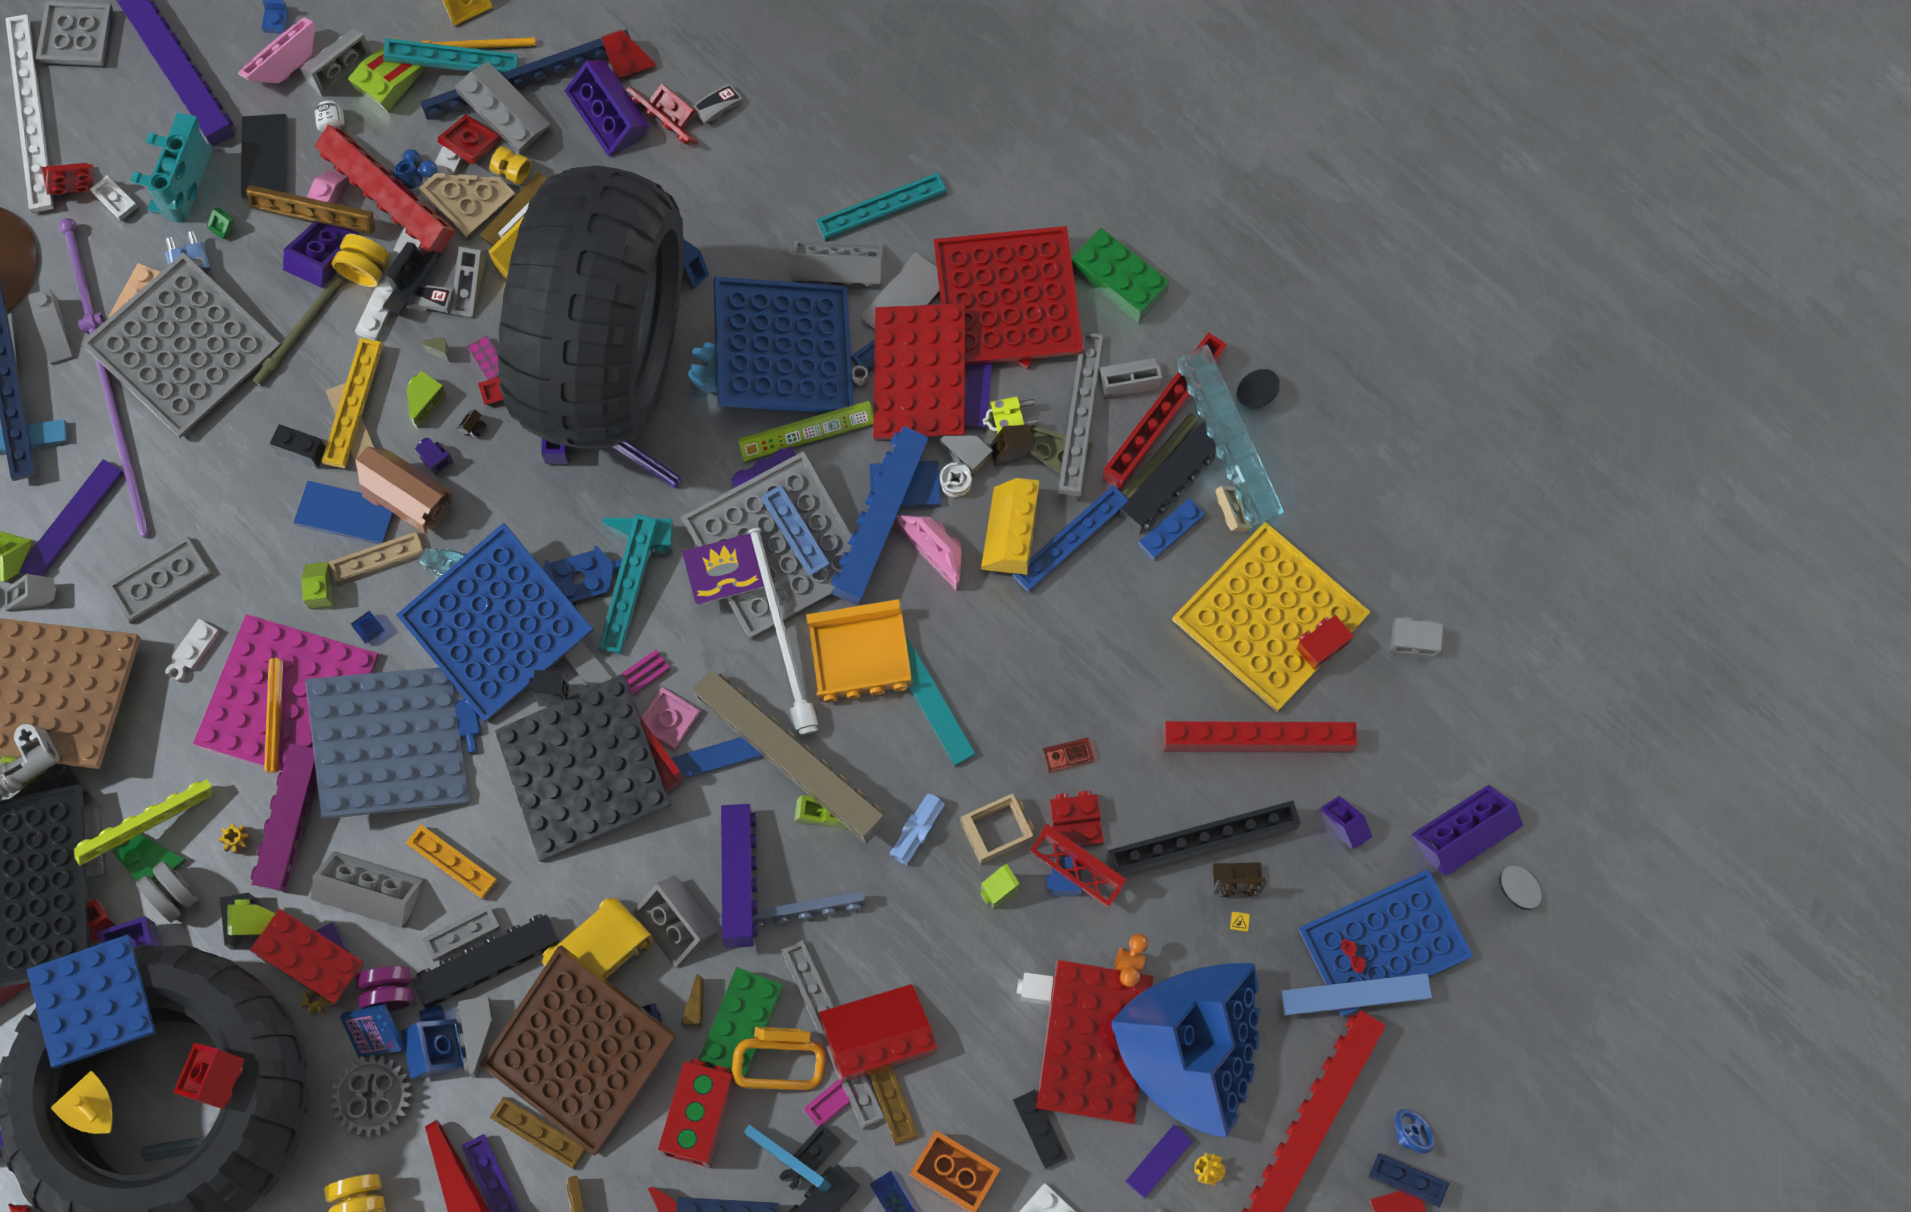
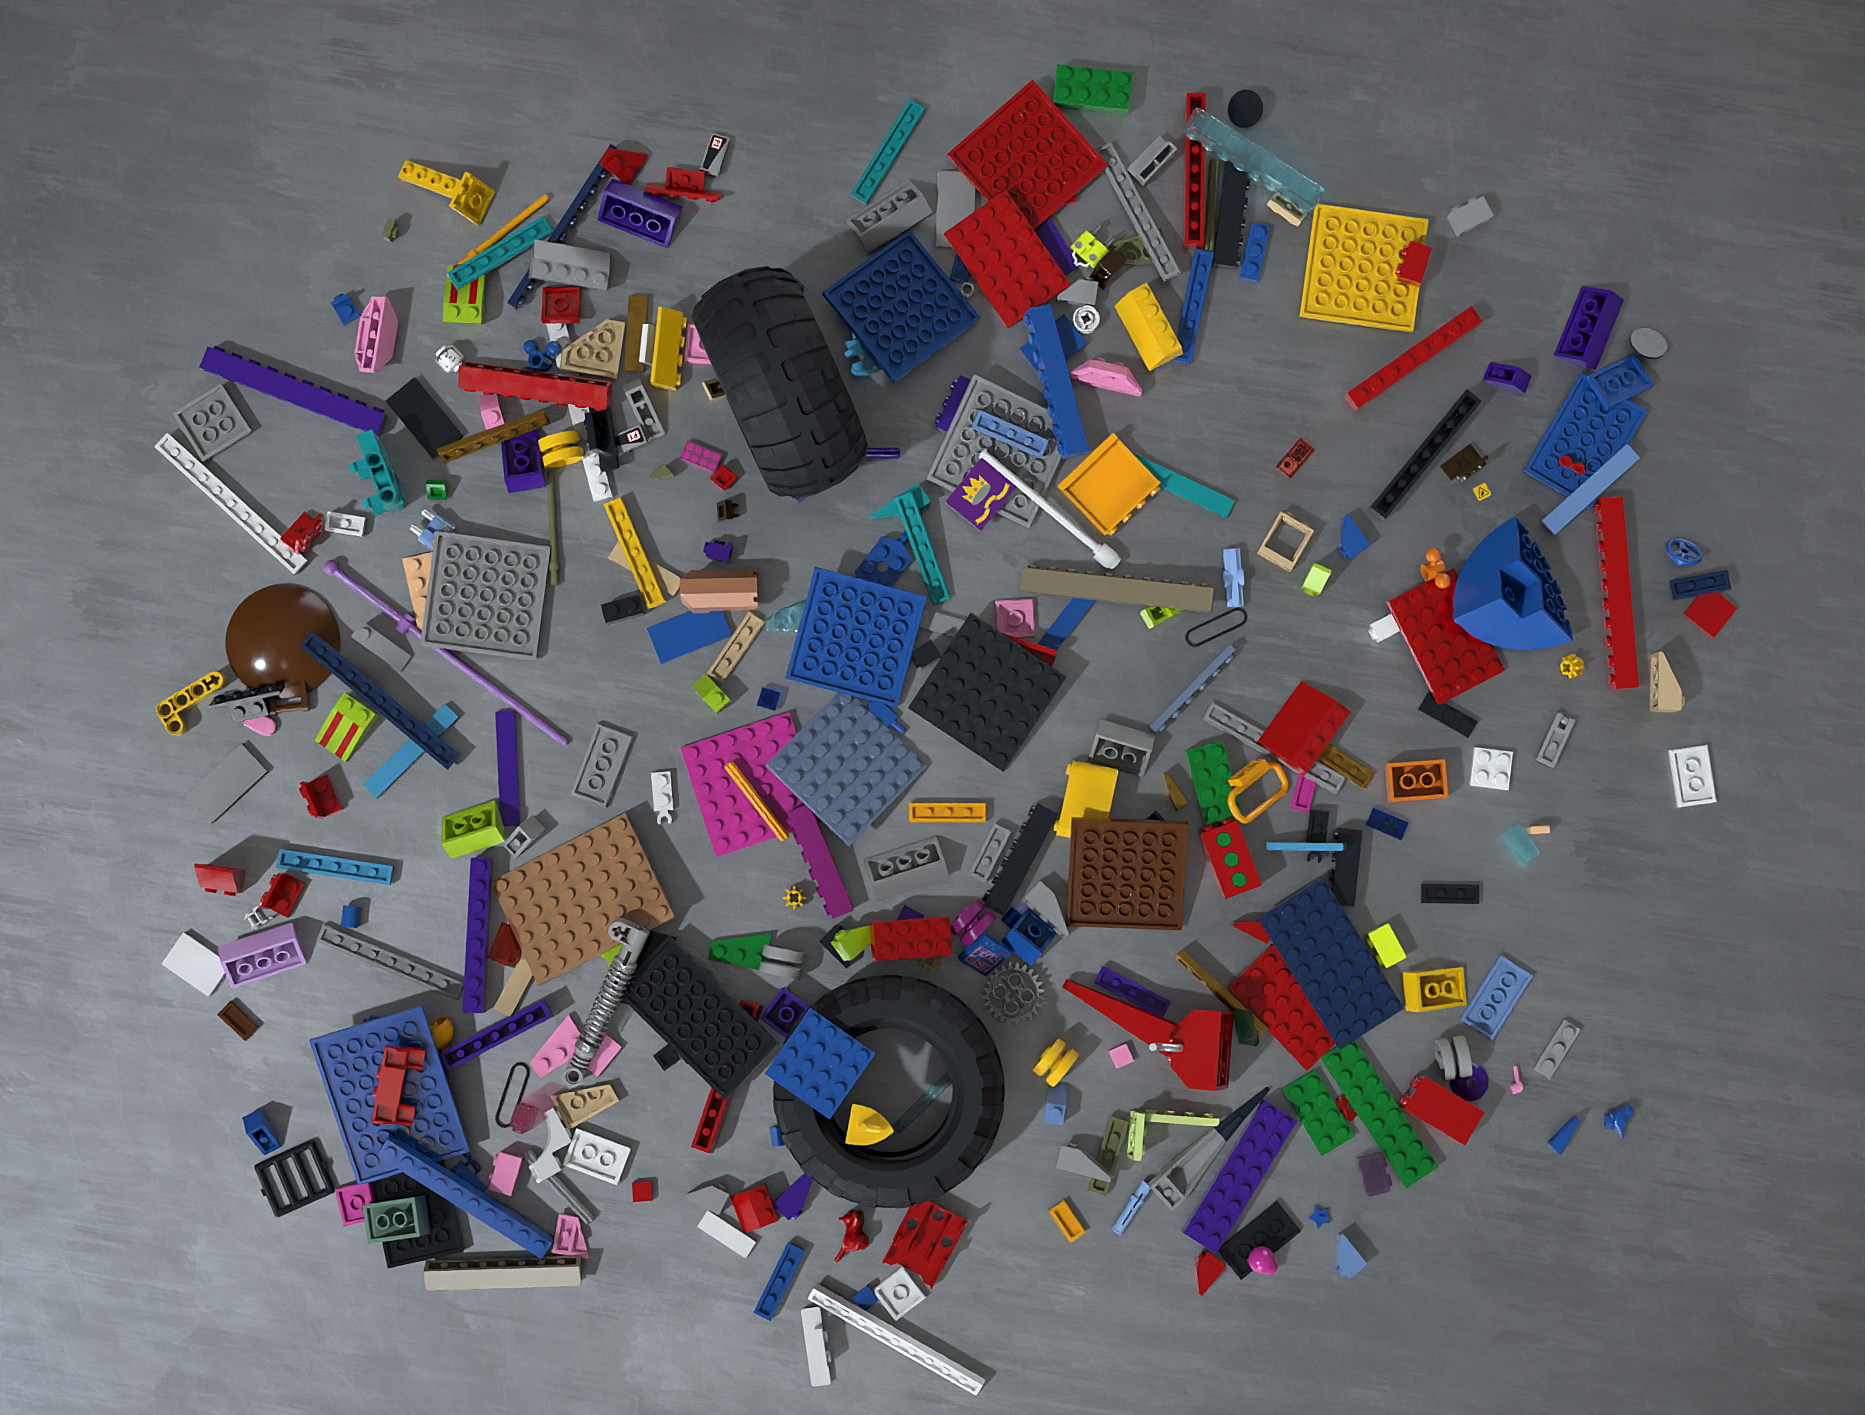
camera: 30 degrees left, 15 degrees up
neon yellow plate [74,779,212,866] -> none
red slope [173,1043,245,1110] -> none
light grey slope [301,29,372,96] -> none
lime slope [407,370,446,428] -> none
yellow wheel [489,146,531,185] -> none
pearl gold tile [490,1096,587,1170] -> none
dark pink tile [620,650,671,696] -> none
dark purple brick [721,804,759,948] -> none
lime tile [738,401,874,462] -> none
red fence [1029,824,1127,908] -> none
red plate [1049,790,1104,850] -> none
dark purple tile [1125,1125,1193,1199] -> none
none -> black piece [1185,608,1247,647]
none -> blue plate [1586,354,1654,410]

